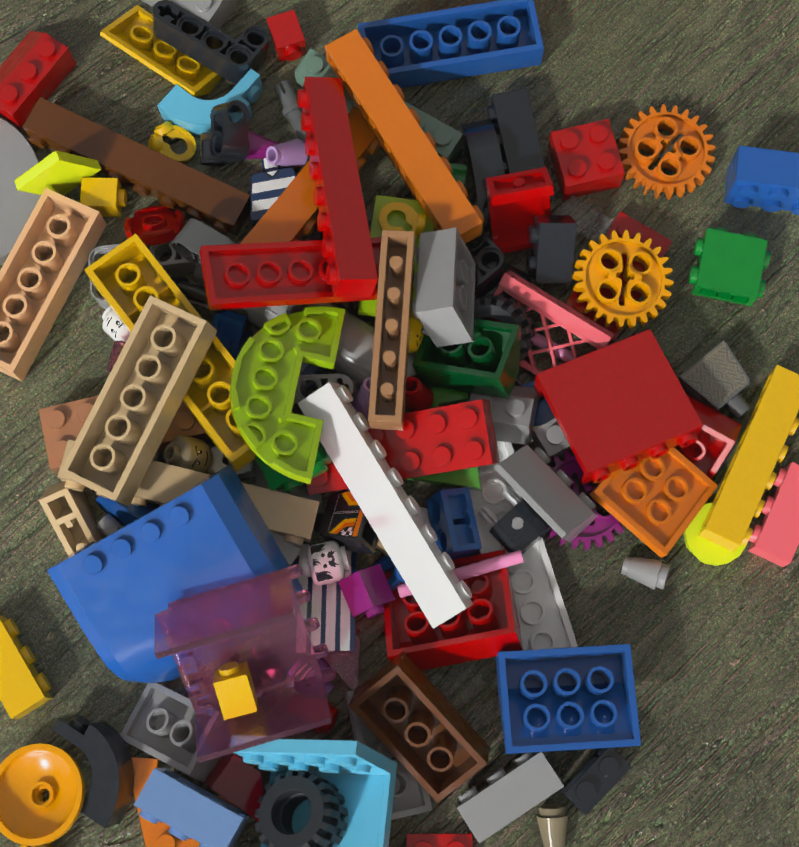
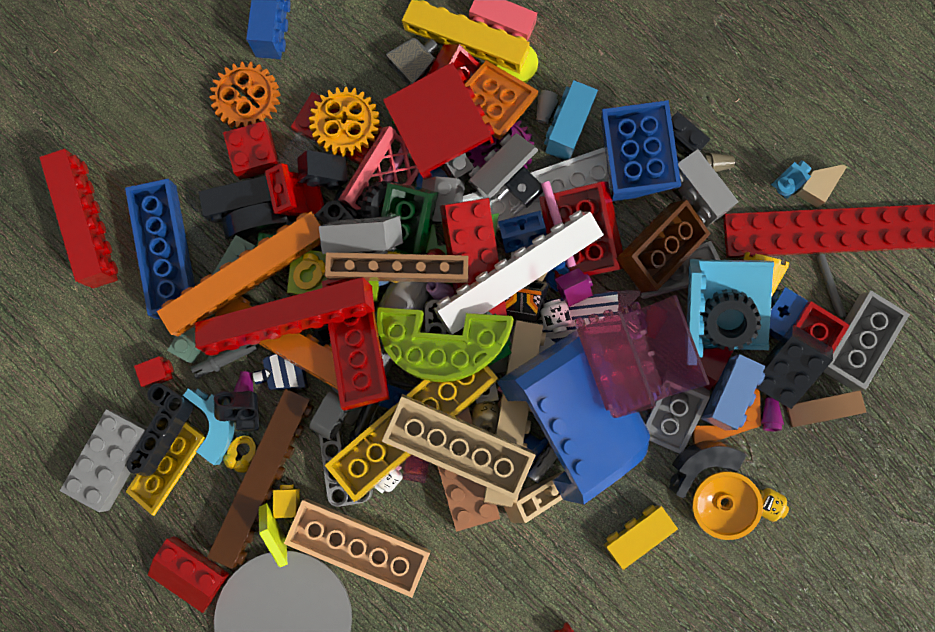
camera: 95 degrees left, 5 degrees up
red plate [123,206,185,245] -> none
yellow brick [213,661,257,720] -> none
lavender cone [266,139,310,169] -> none
green brick [688,227,771,307] -> none
none -> dark azure brick [544,80,598,161]

